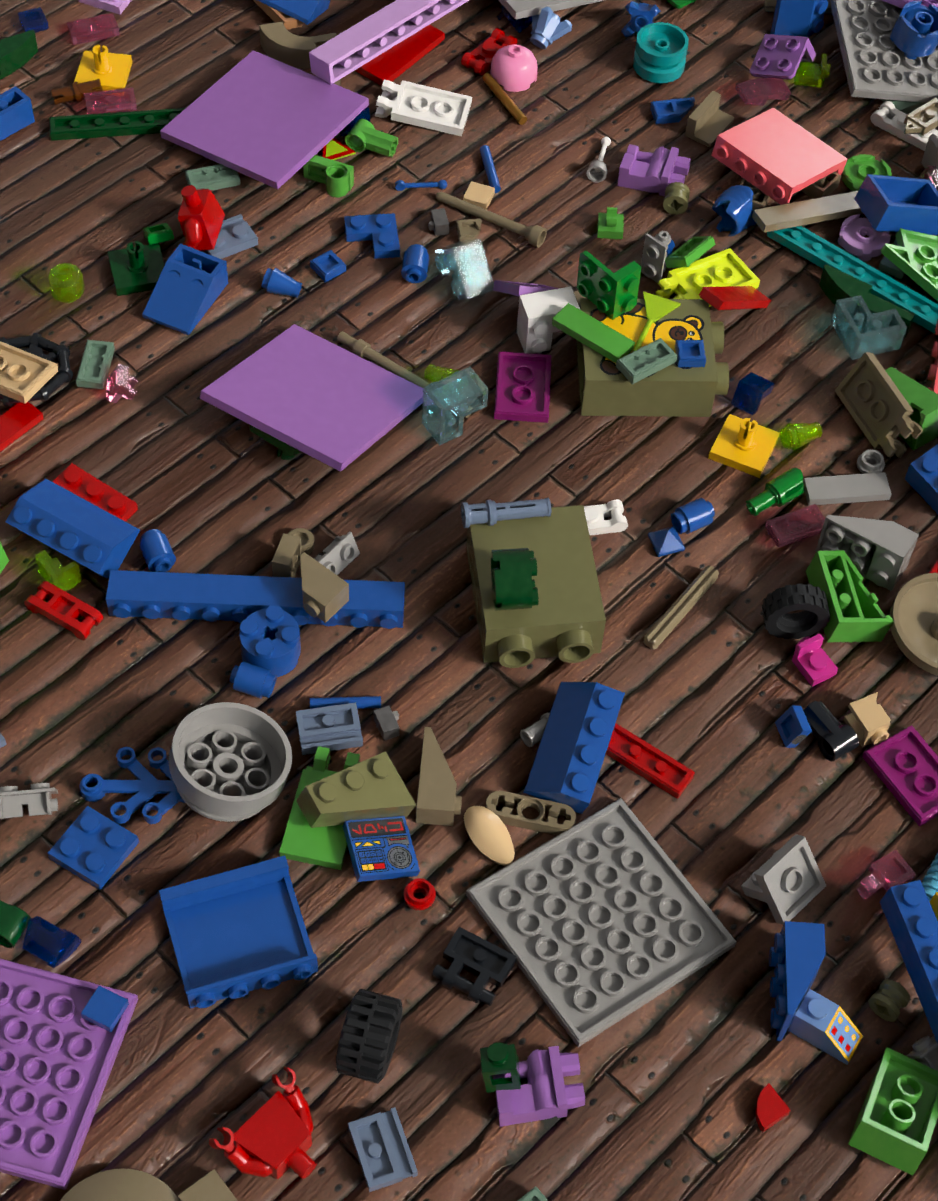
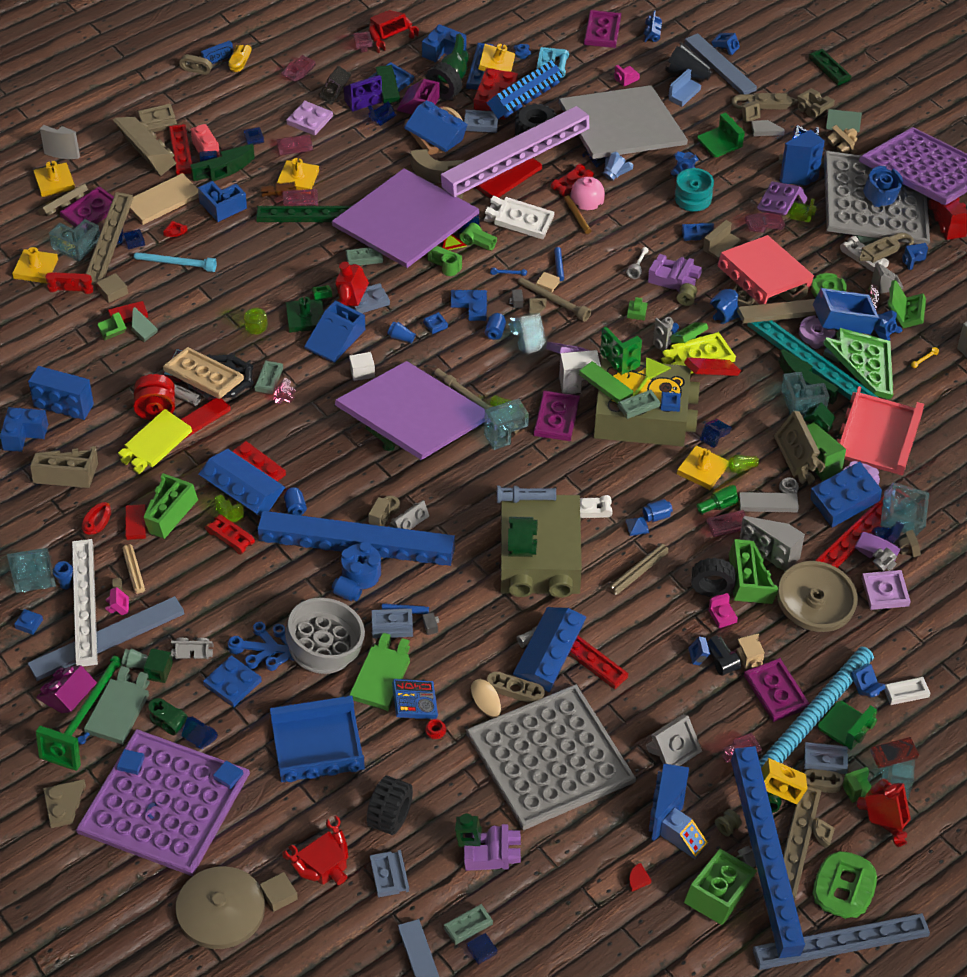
camera: 10 degrees right, 5 degrees down
olive wedge [296,751,416,828] -> none
dark tan slope [300,552,349,623] -> none
dark tan slope [416,727,462,826] -> none
black plate [432,927,517,1006] -> none
none -> white panel [349,352,375,381]
none -> dark green brick [803,402,836,433]

